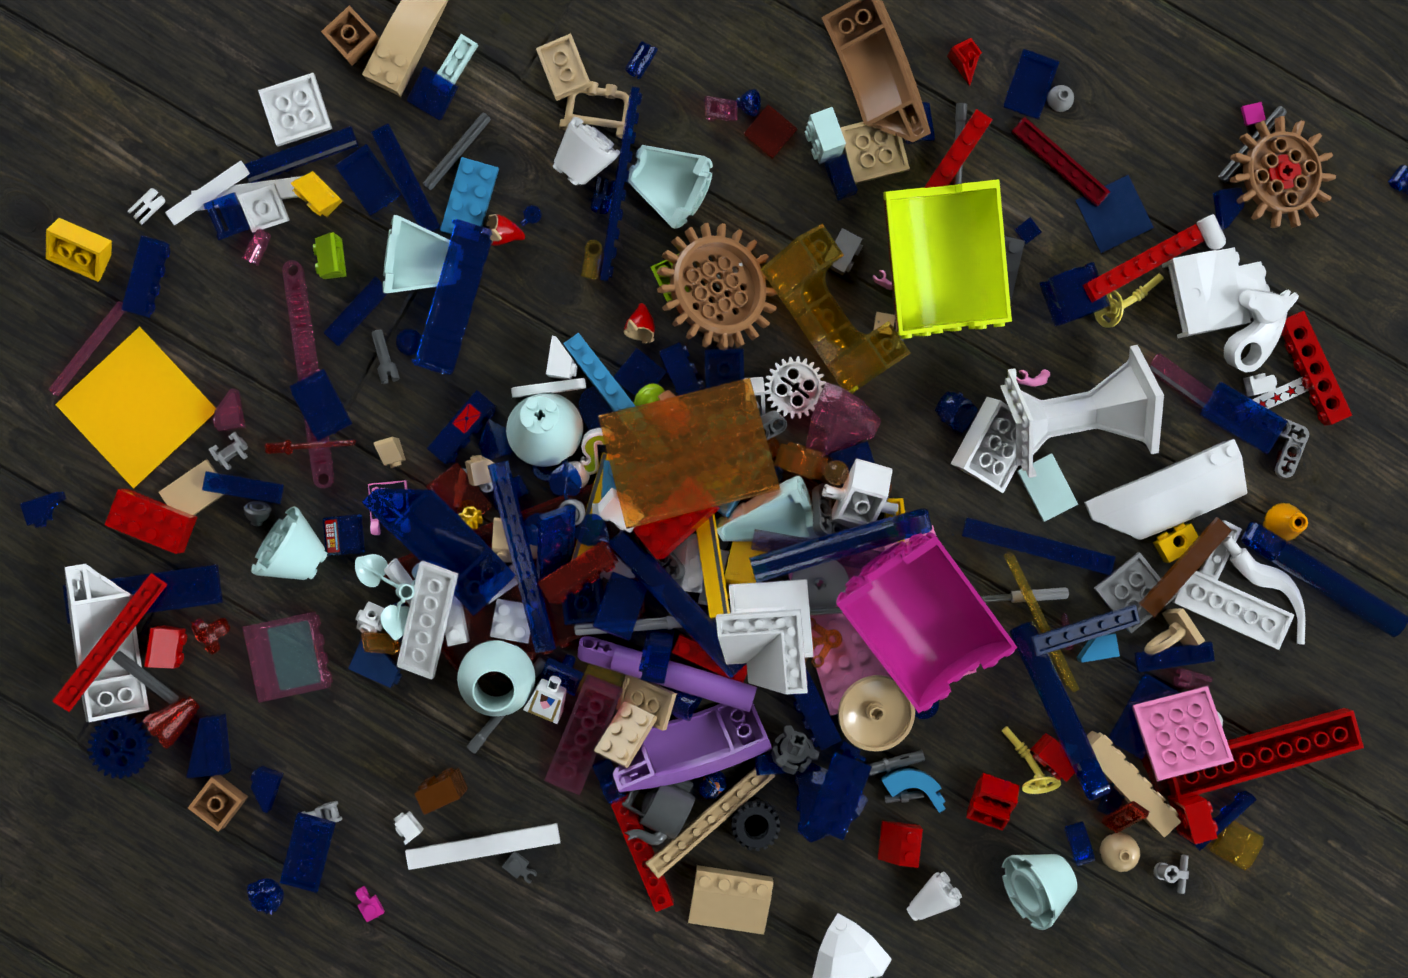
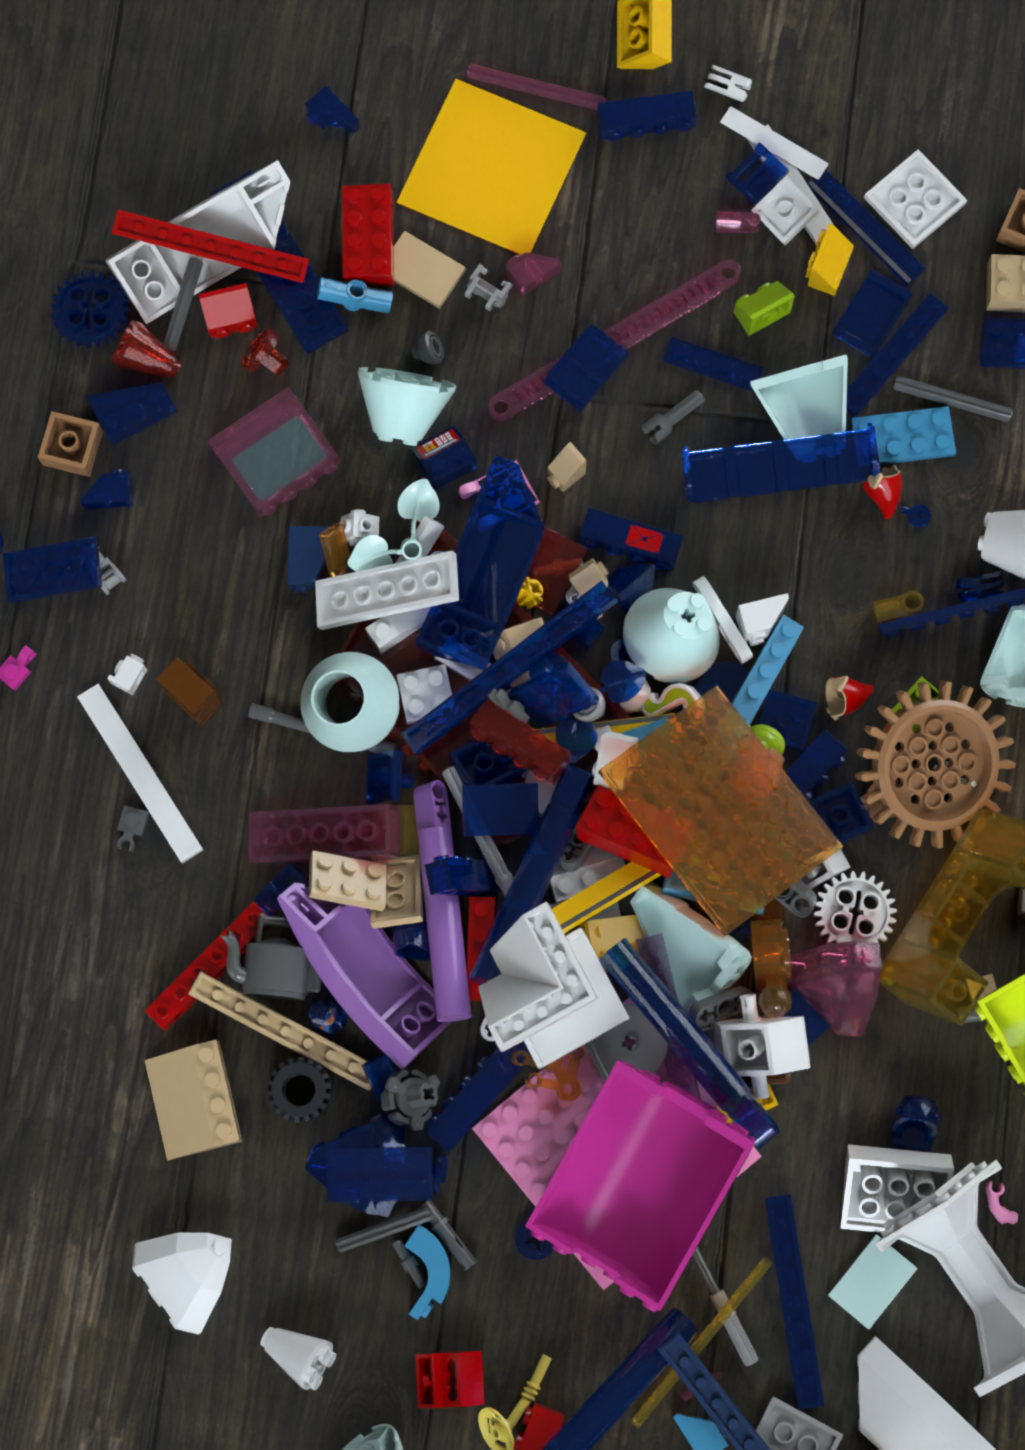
camera: 70 degrees right, 10 degrees down
clear blue plate [202,471,285,504] -> none
clear red piece [265,439,356,455] -> none
clear blue brick [396,329,423,355] -> none
white torso [523,676,567,724] -> none
tan dish [838,675,915,751] -> none
red slope [877,821,923,868] -> none
none -> dark azure piece [317,277,393,314]
none -> dark grey axle [335,1206,433,1252]
none -> dark grey plate [488,688,530,725]

